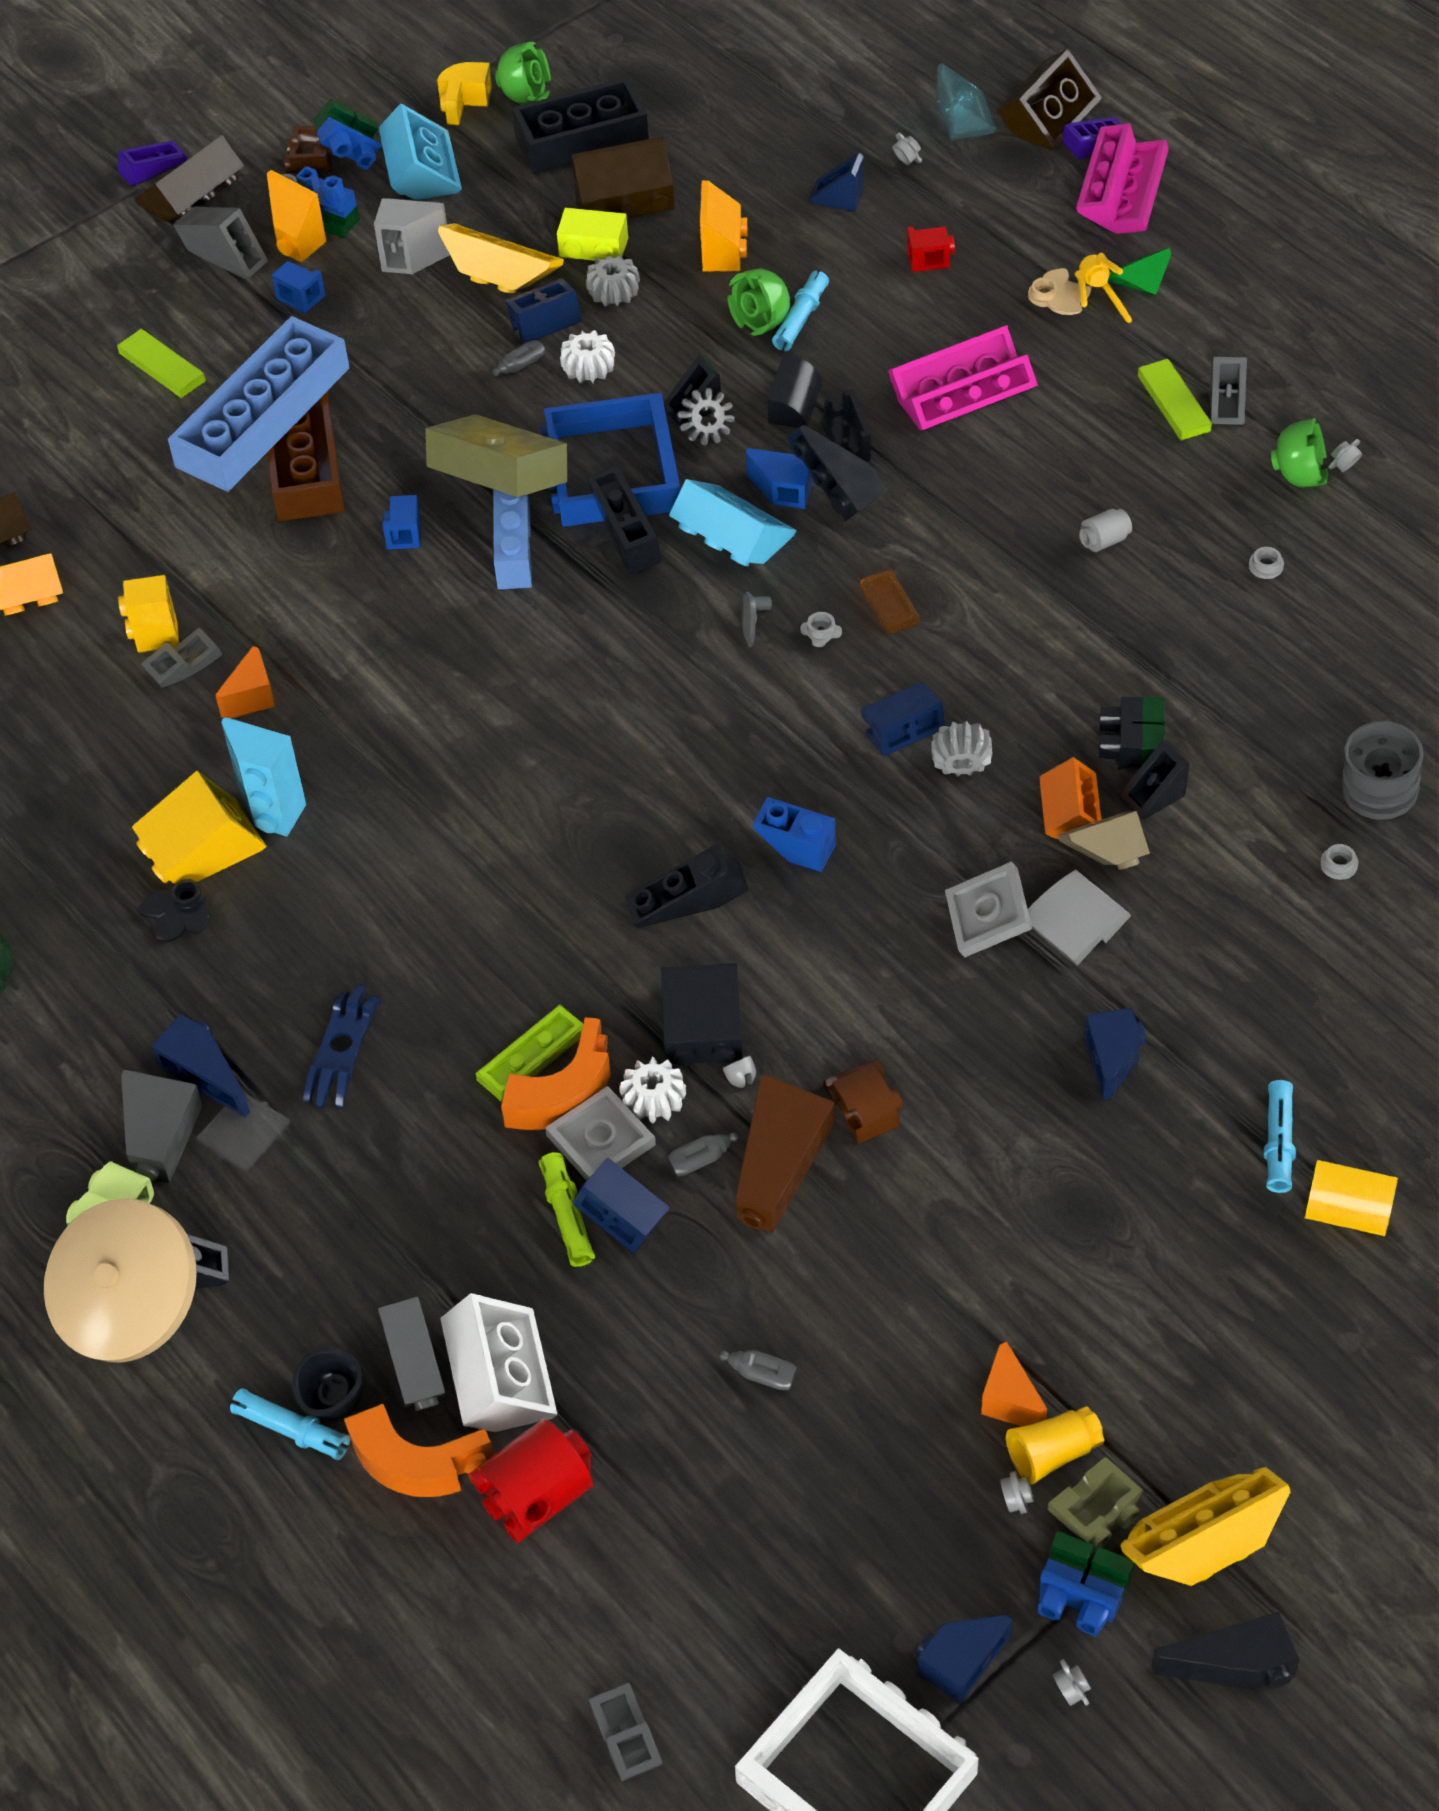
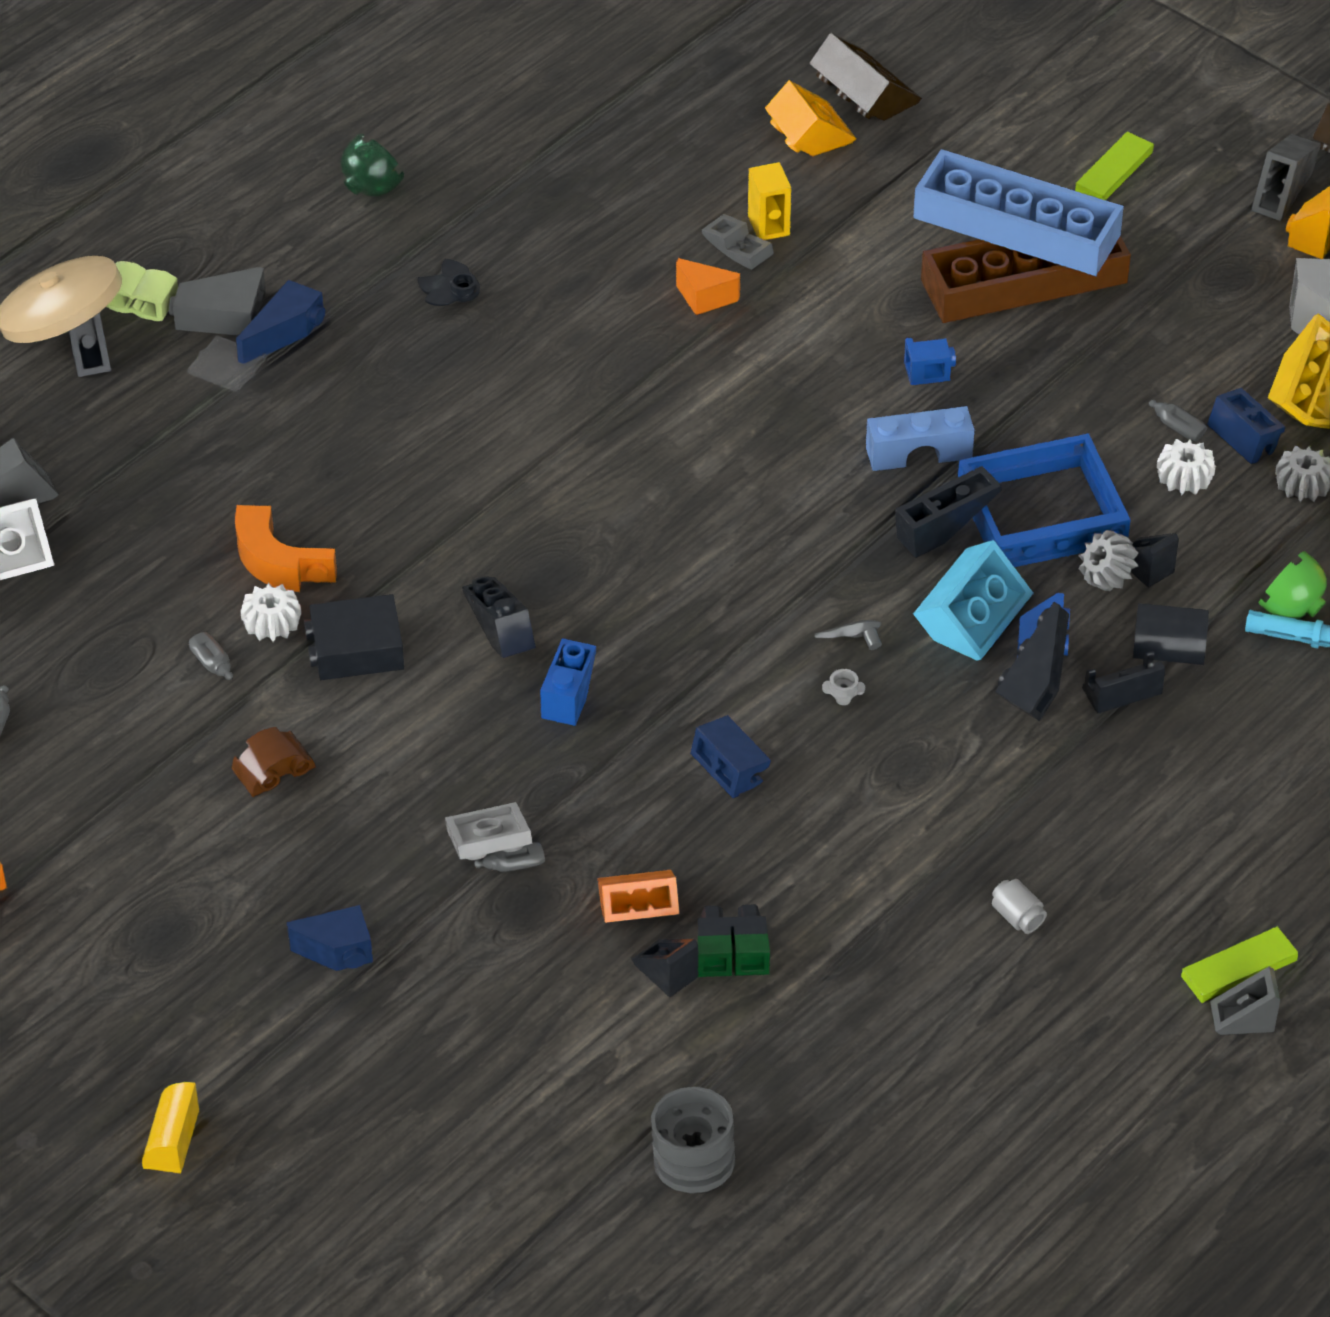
camera: 80 degrees right, 5 degrees down
yellow slope [132,770,267,884] -> none
medium azure slope [221,717,306,836] -> none
blue brick [272,261,325,313] -> none
dark blue piece [303,984,382,1109] -> none
olive brick [425,414,567,497] -> none
lime tile [476,1004,583,1102] -> none
lime pin [538,1152,595,1267] -> none
light grey plate [545,1086,656,1181] -> none
dark blue hinge [572,1158,670,1253] -> none
light grey hinge [722,1056,756,1088] -> none
reddish brown slope [736,1074,835,1233] -> none
clear orange tile [860,569,920,635] -> none
dark pink slope [887,325,1038,431] -> none
light grey gear [931,721,993,777] -> none
light grey slope [1028,870,1131,966] -> none
dark tan slope [1057,811,1150,870] -> none
light grey plate [1249,547,1284,579] -> none
medium azure pin [1264,1080,1296,1193] -> none
bright green cylinder [1271,418,1328,488] -> none
light grey plate [1320,844,1359,880] -> none
light grey plate [1328,439,1363,472] -> none

